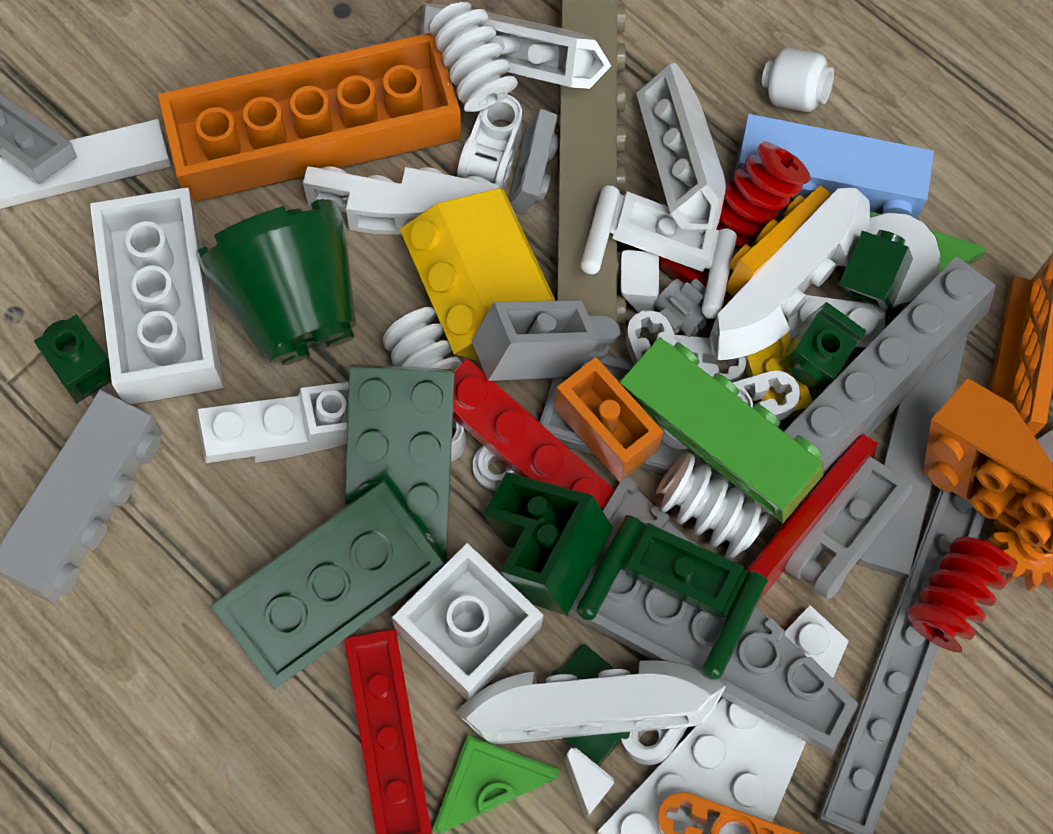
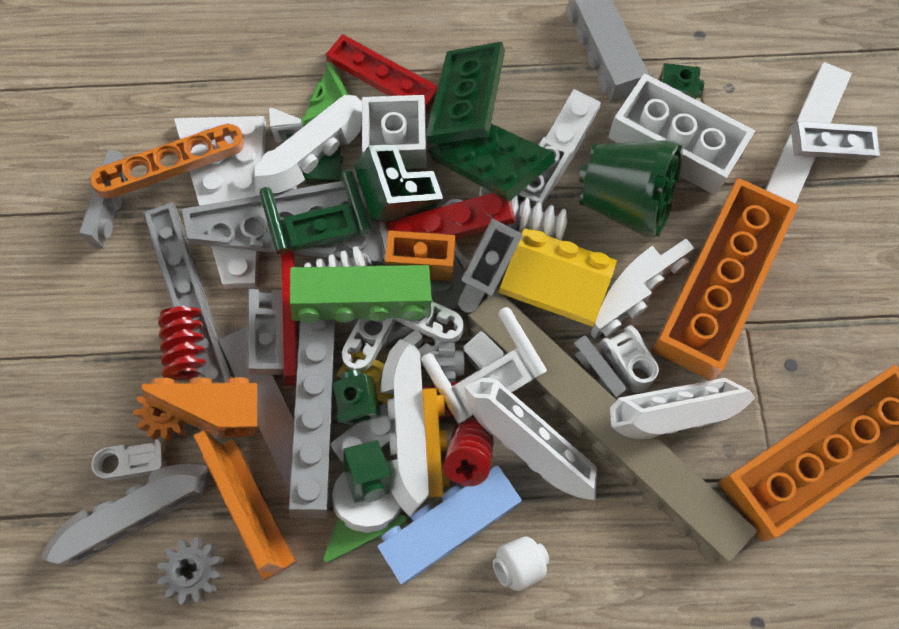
camera: 140 degrees right, 0 degrees up
white piece [428,2,518,112] -> none

